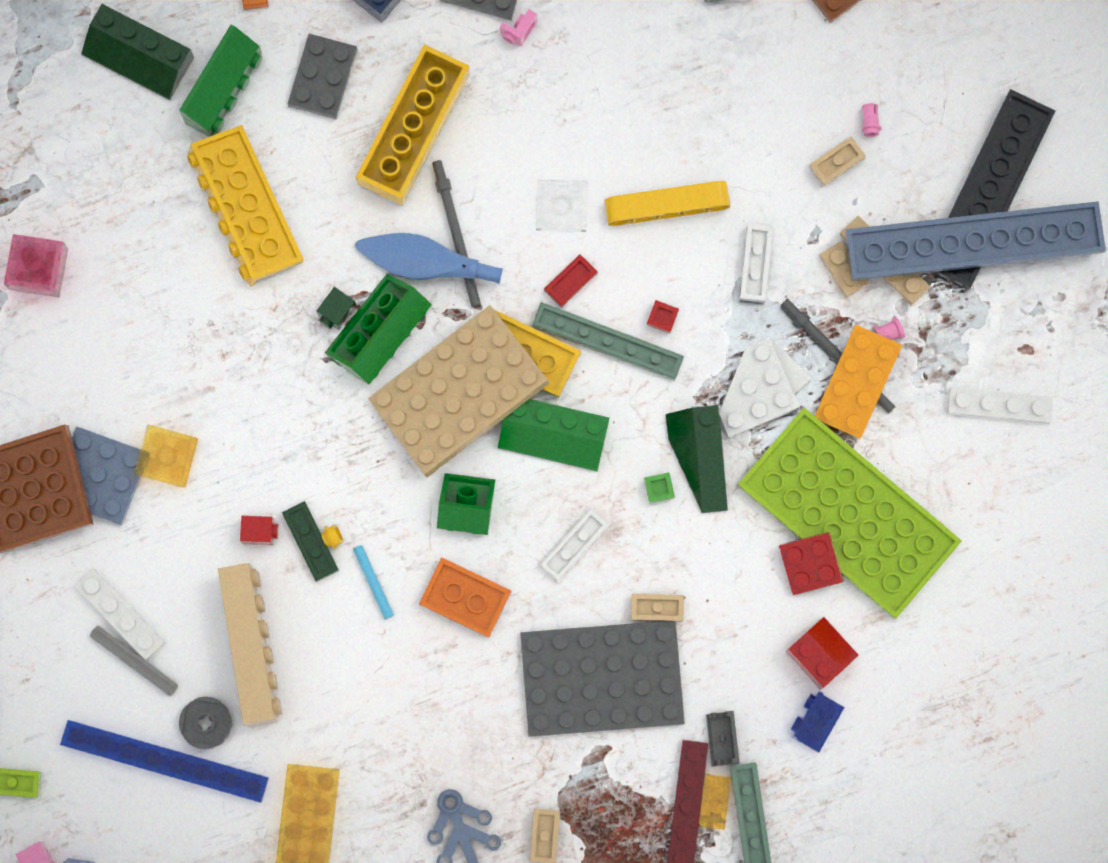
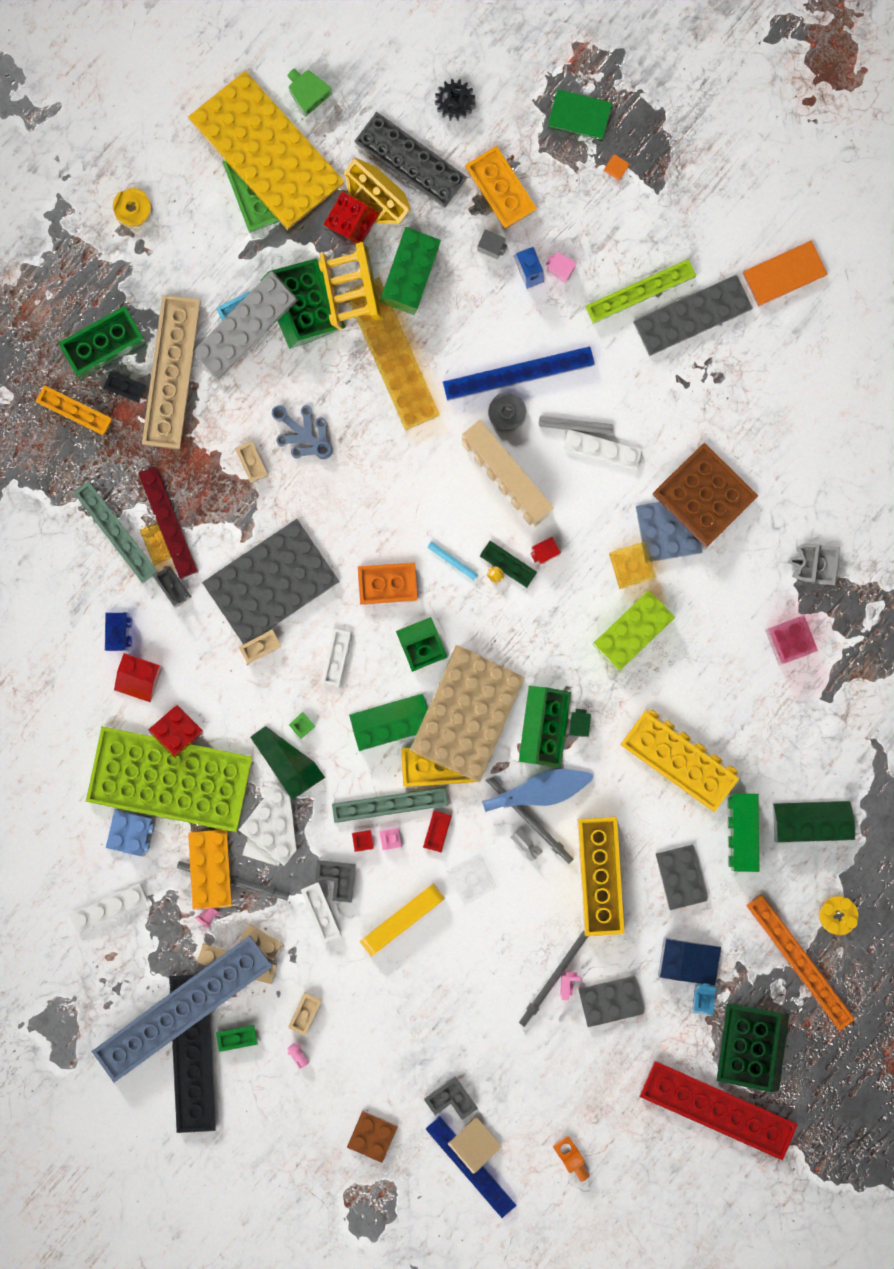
camera: 155 degrees right, 5 degrees up
none -> medium blue plate [105,810,155,857]
none -> green plate [216,1025,258,1052]
none -> dark grey plate [315,860,356,903]
none -> bright pink tile [379,828,402,850]
none -> light grey bar [510,828,543,862]
none -> dark grey bar [518,930,589,1027]
none -> lime brick [592,590,676,672]

